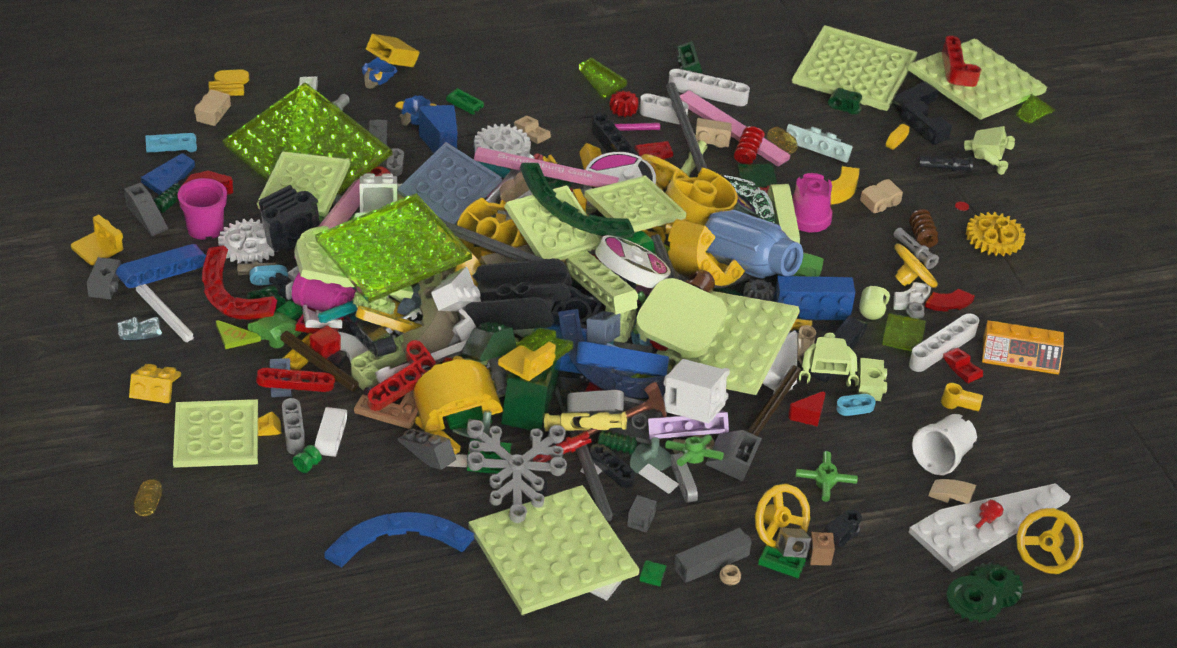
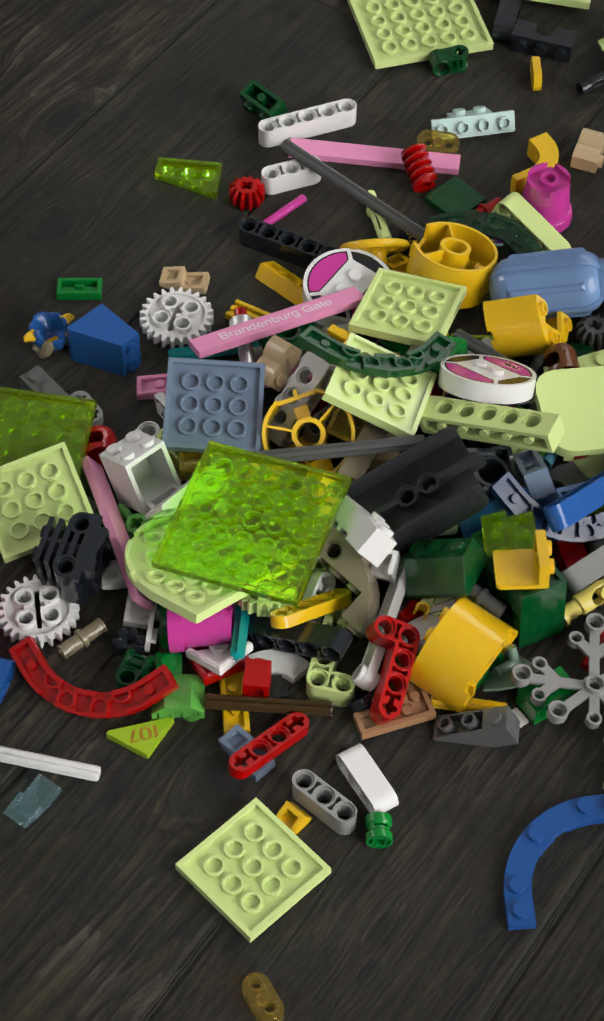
camera: 35 degrees left, 10 degrees up
yellow bracket [129,364,181,403] -> none
medium azure plate [249,265,288,286] -> none
red tile [635,141,673,165] -> none
tan brick [695,118,731,148] -> none

